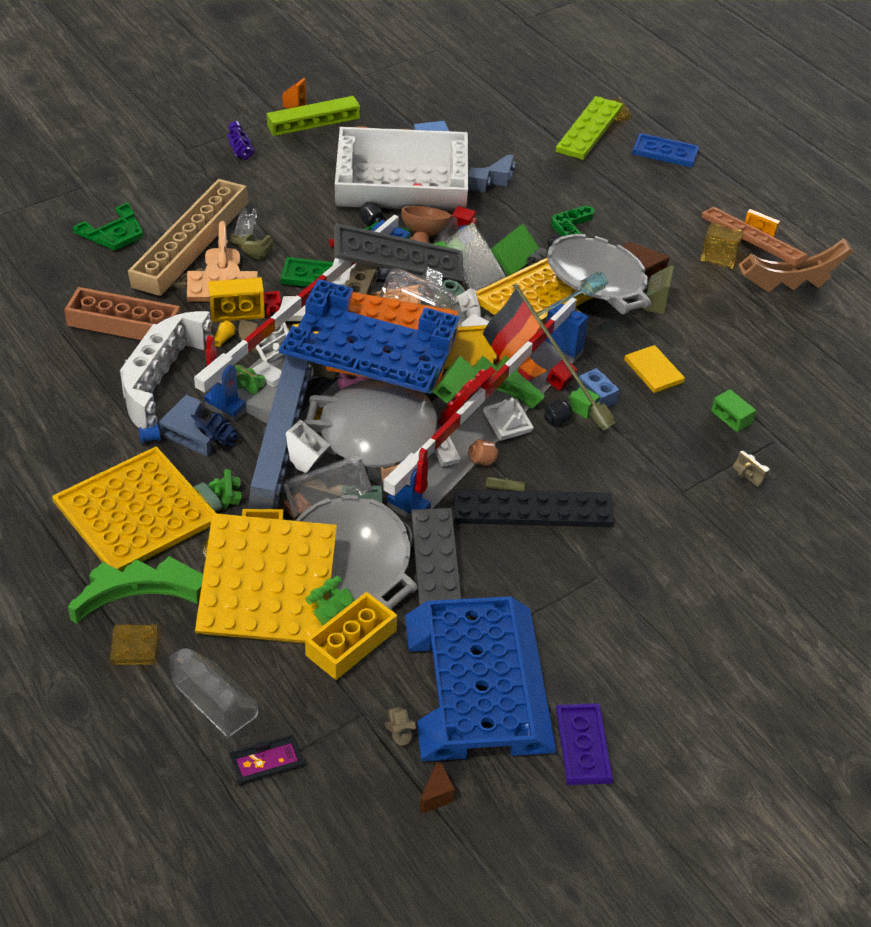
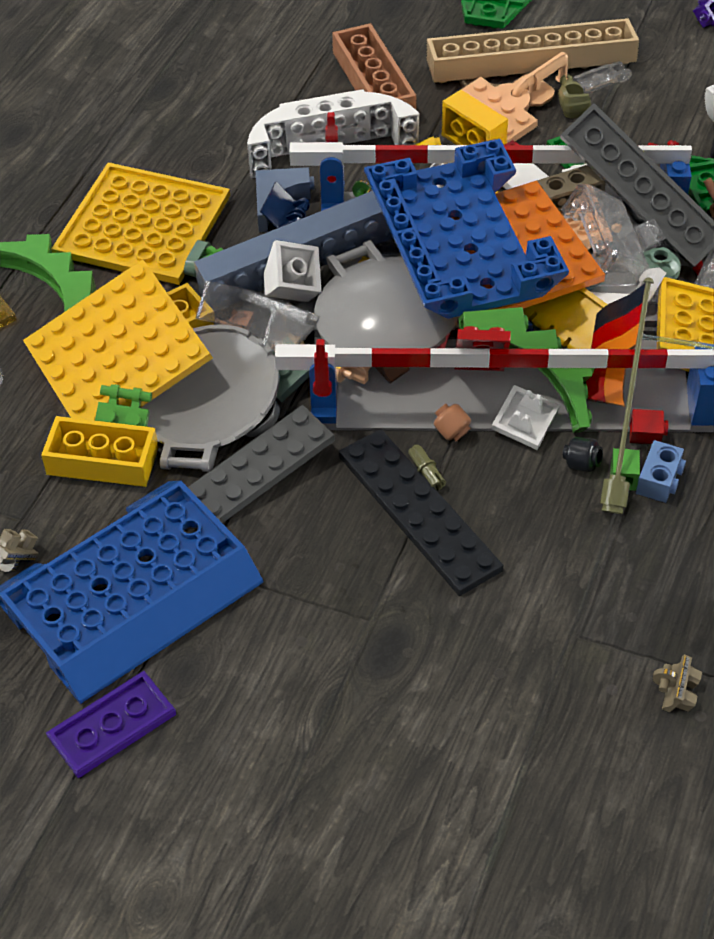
camera: 60 degrees right, 5 degrees up
blue bush [138,424,161,444] -> none
white plate [434,429,461,467] -> none

